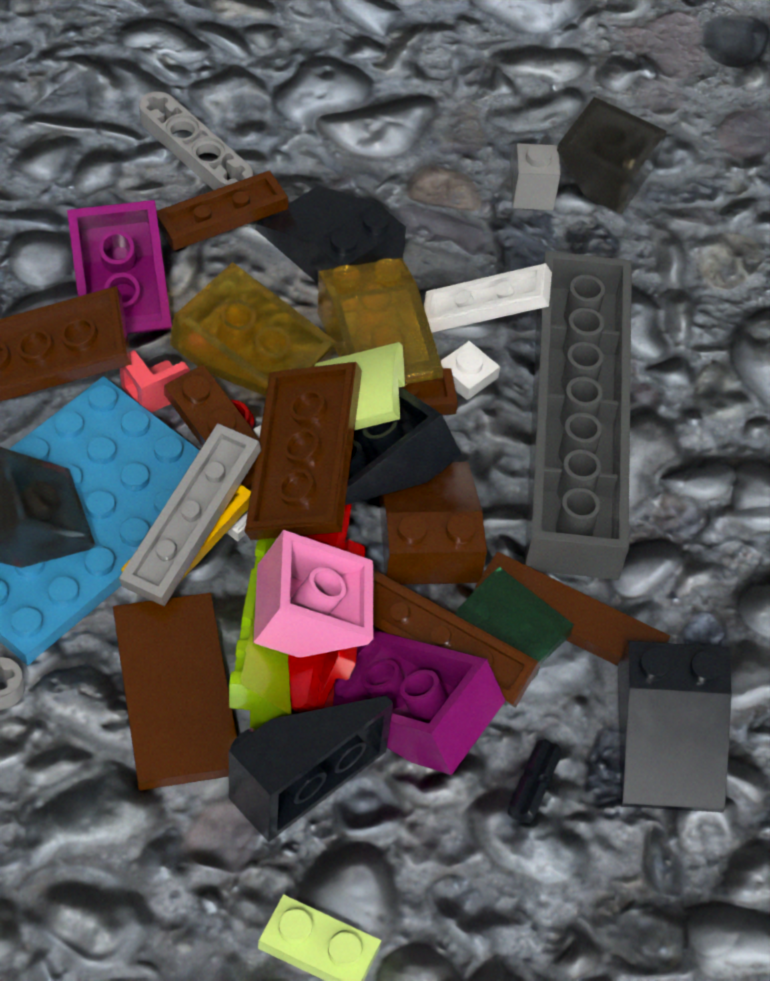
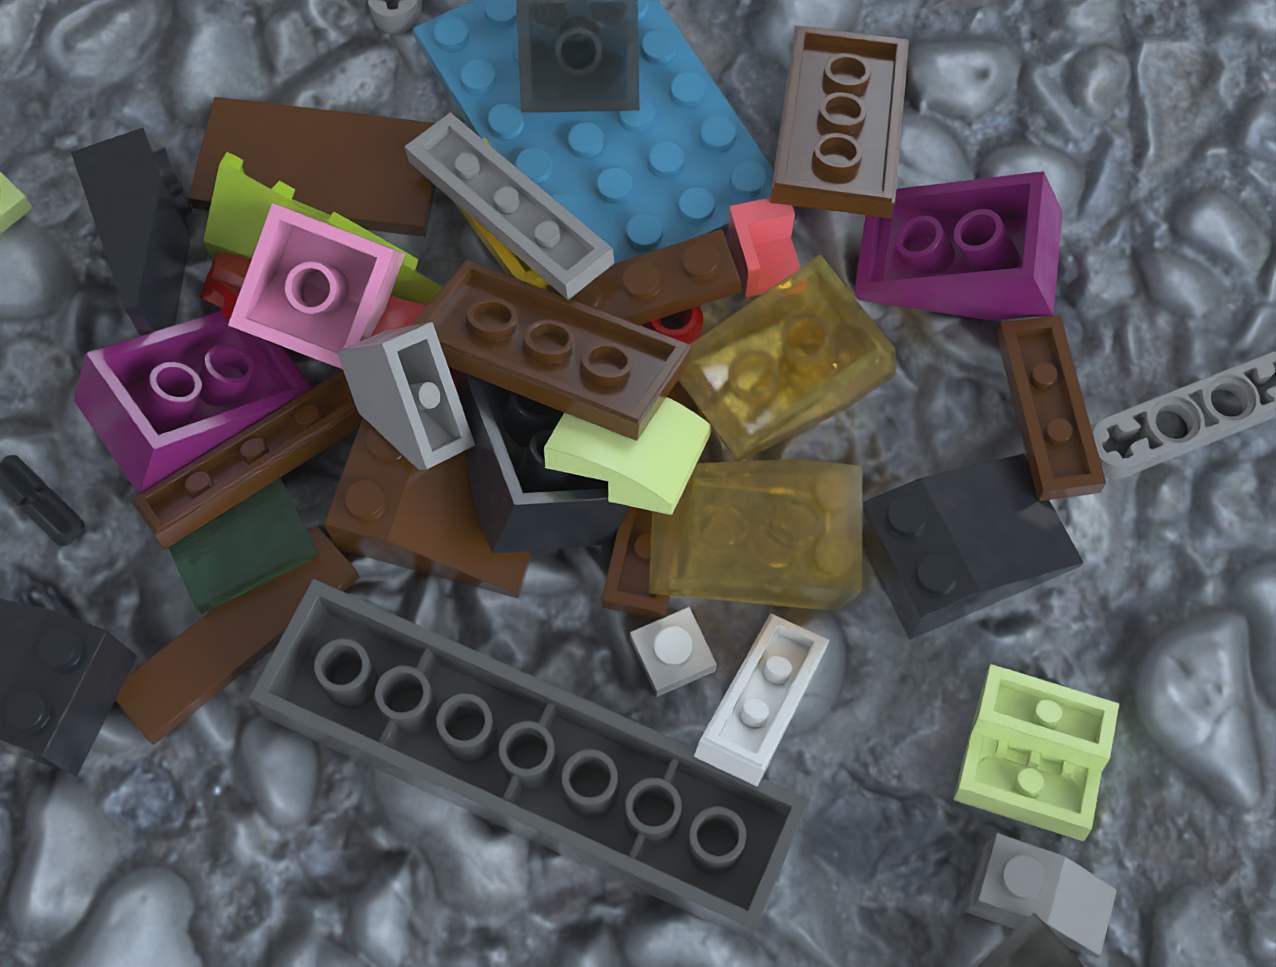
camera: 115 degrees right, 15 degrees up
none -> light grey slope [337,322,475,470]
none -> yellowish green slope [953,664,1119,841]

